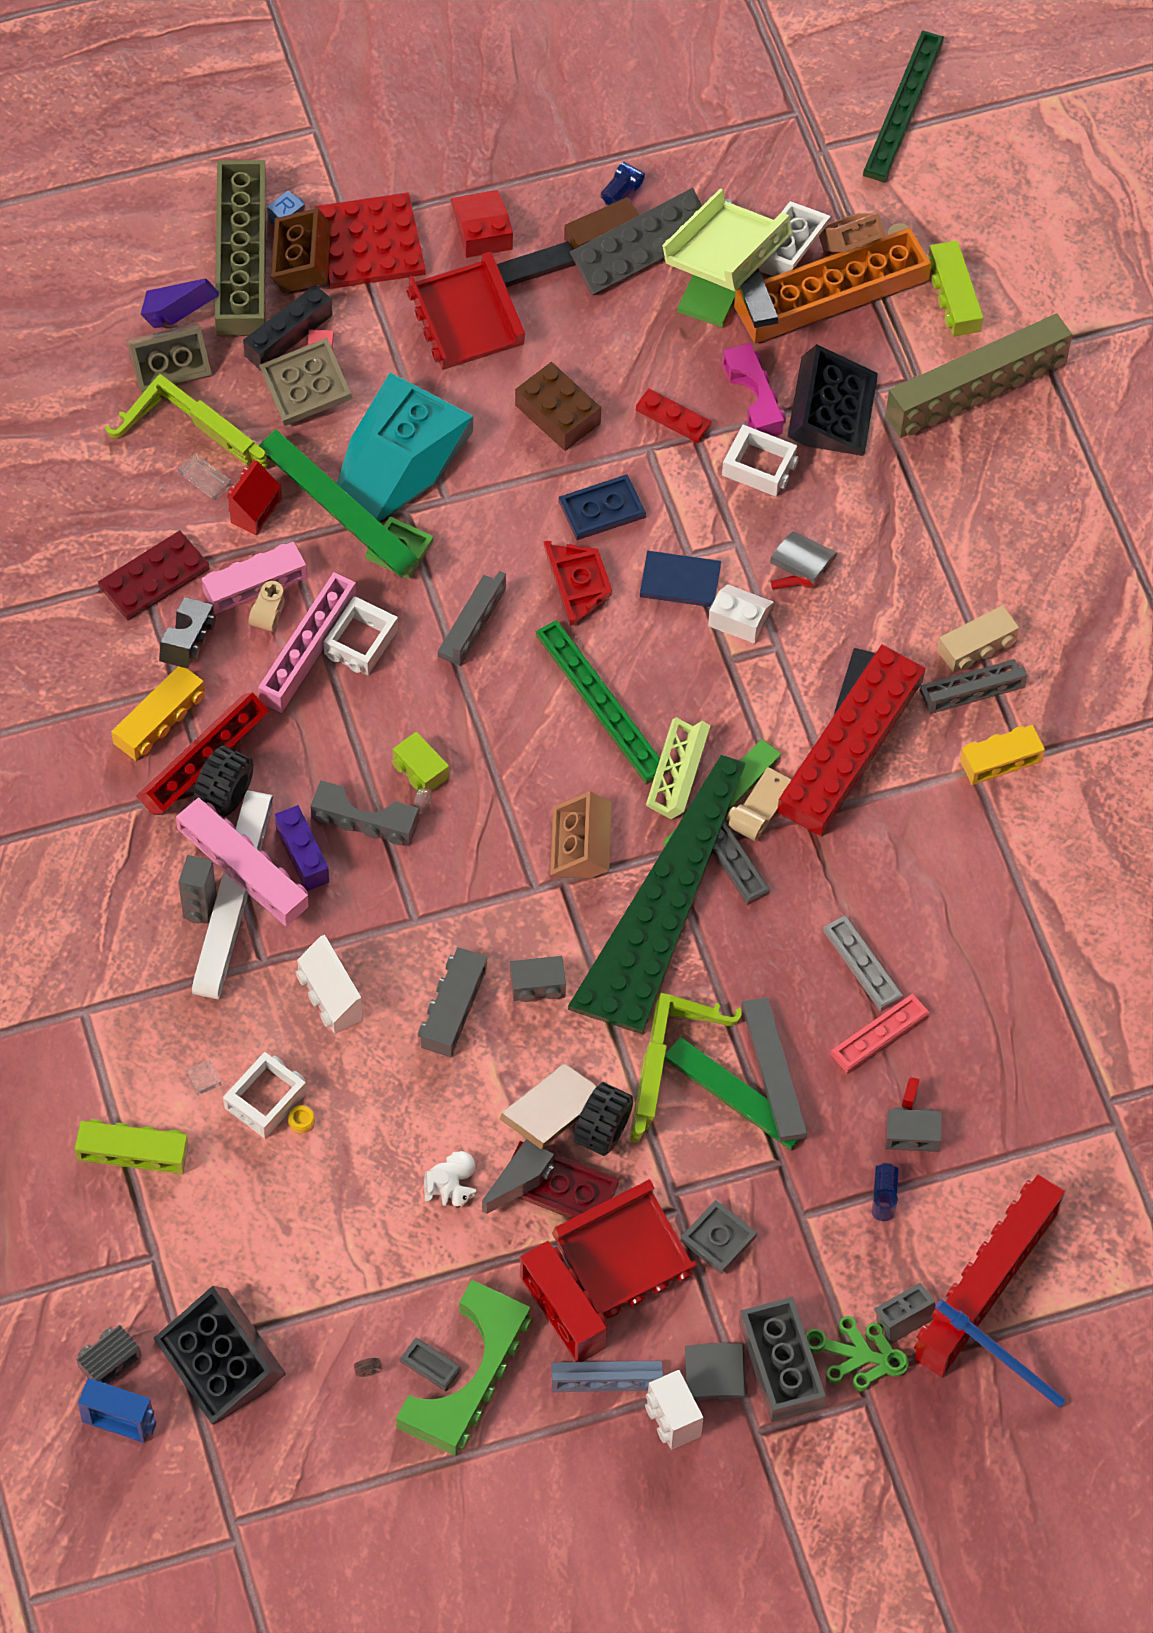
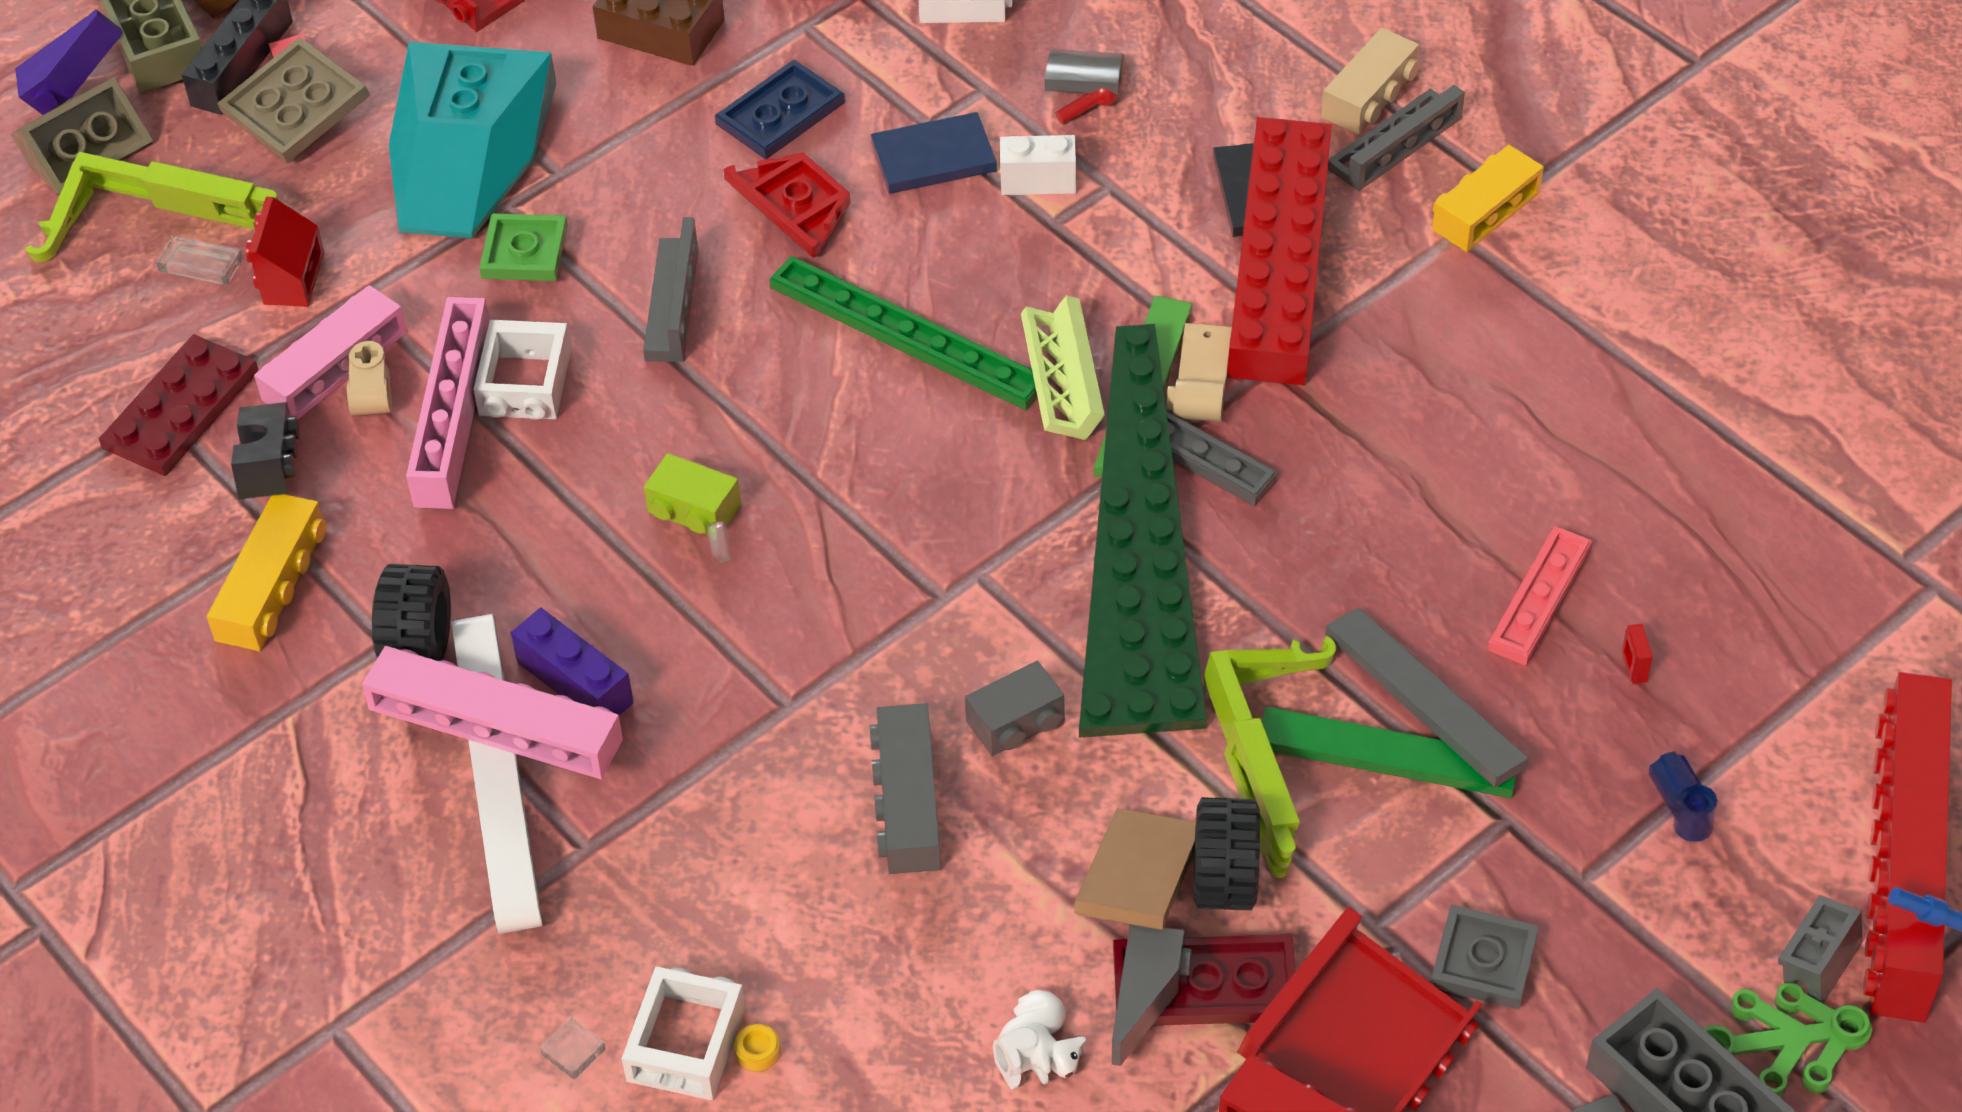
camera: 20 degrees left, 10 degrees down
red brick [136,692,269,815] -> none
dark grey brick [178,855,217,924] -> none
green beam [258,429,420,578] -> none
white slope [296,935,363,1034] -> none
dark grey arch [310,780,419,846] -> none
nougat slope [550,791,612,878] -> none
light grey tile [823,915,903,1012] -> none
dark grey brick [885,1107,941,1152] -> none

